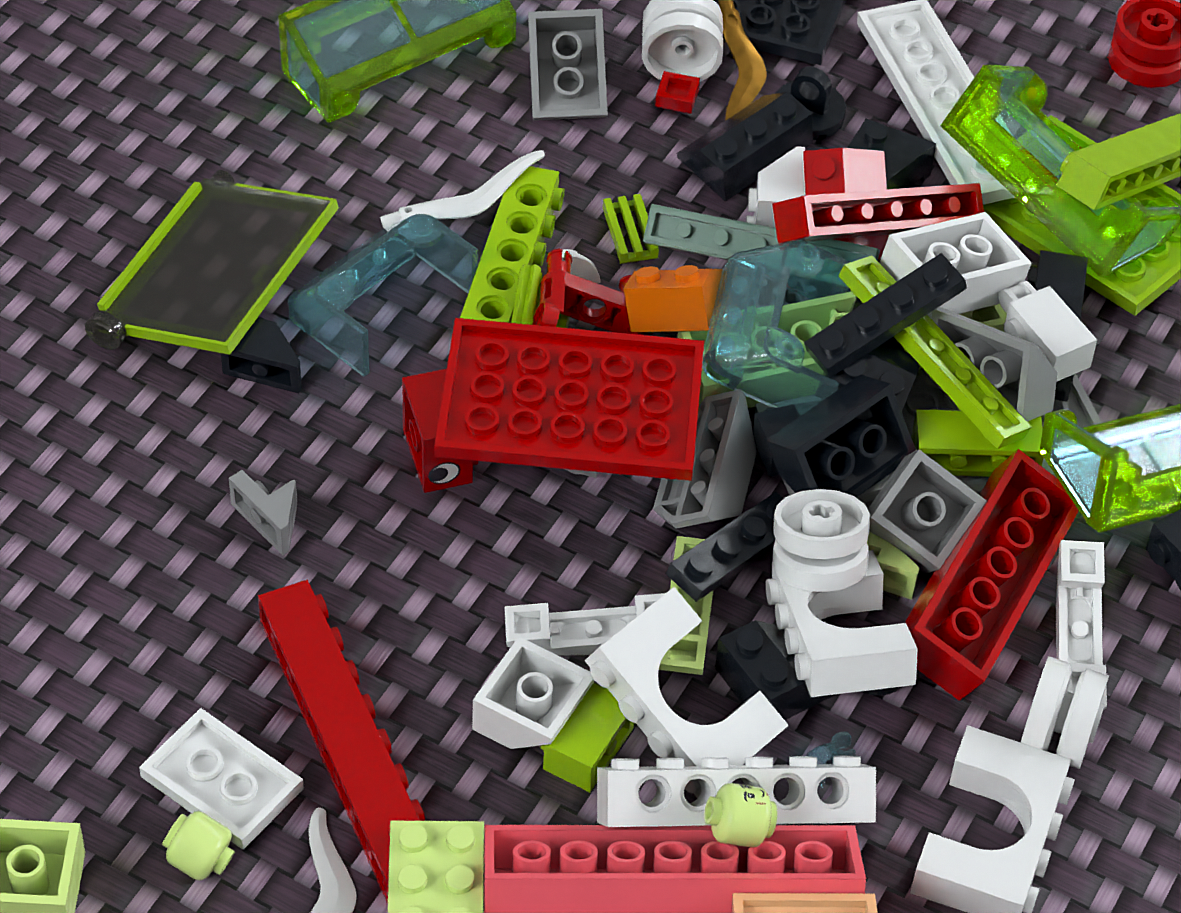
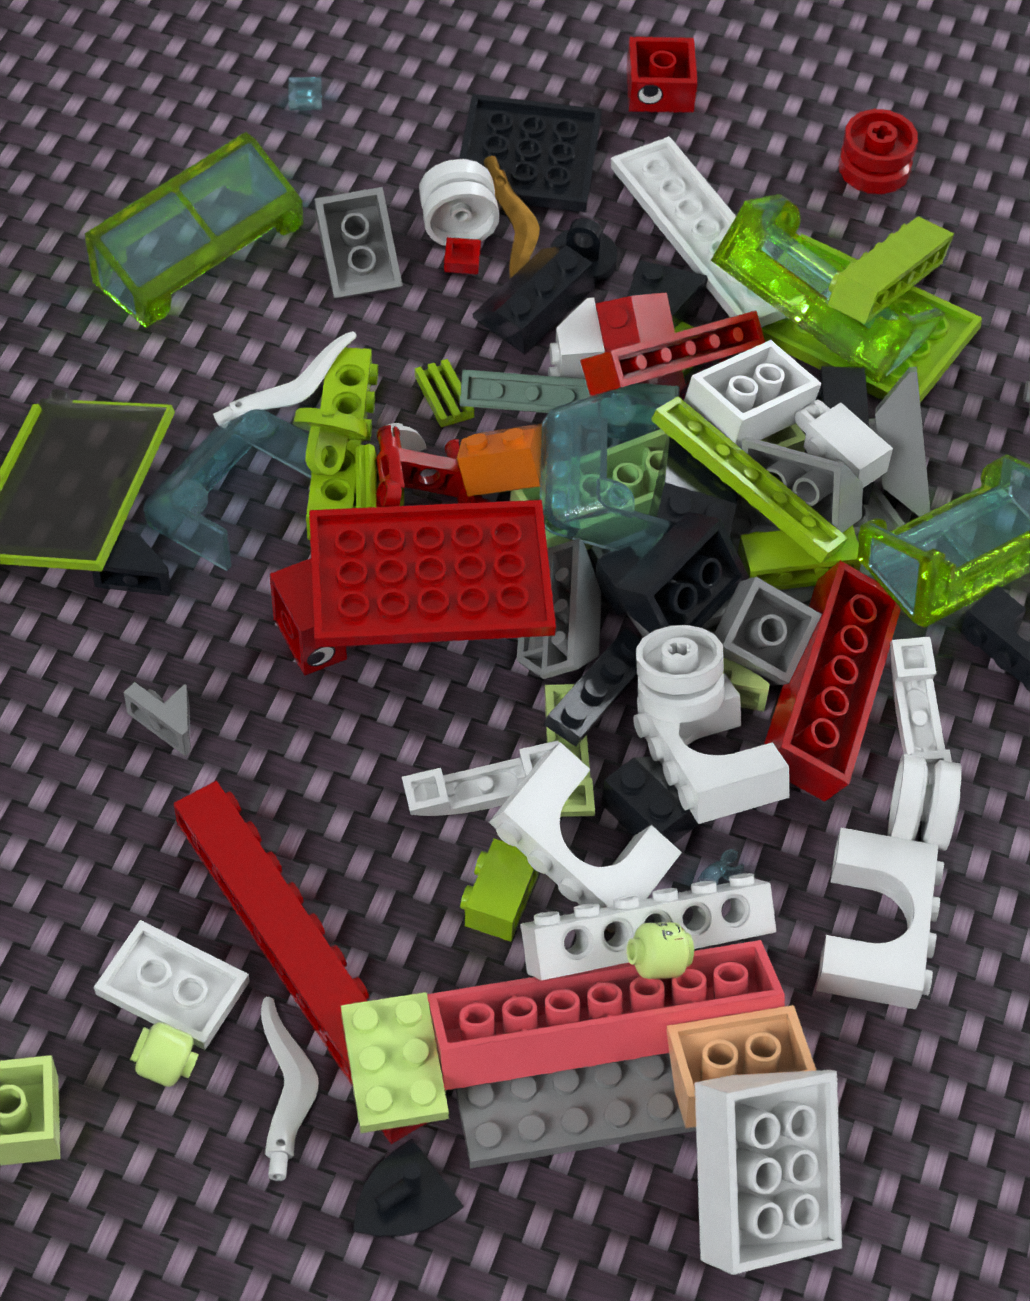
camera: 10 degrees left, 5 degrees up
white slope [472,637,595,749] -> none
black plate [804,253,967,378] -> none
none -> lime tile [293,407,368,475]
none -> light grey wedge [869,366,931,520]

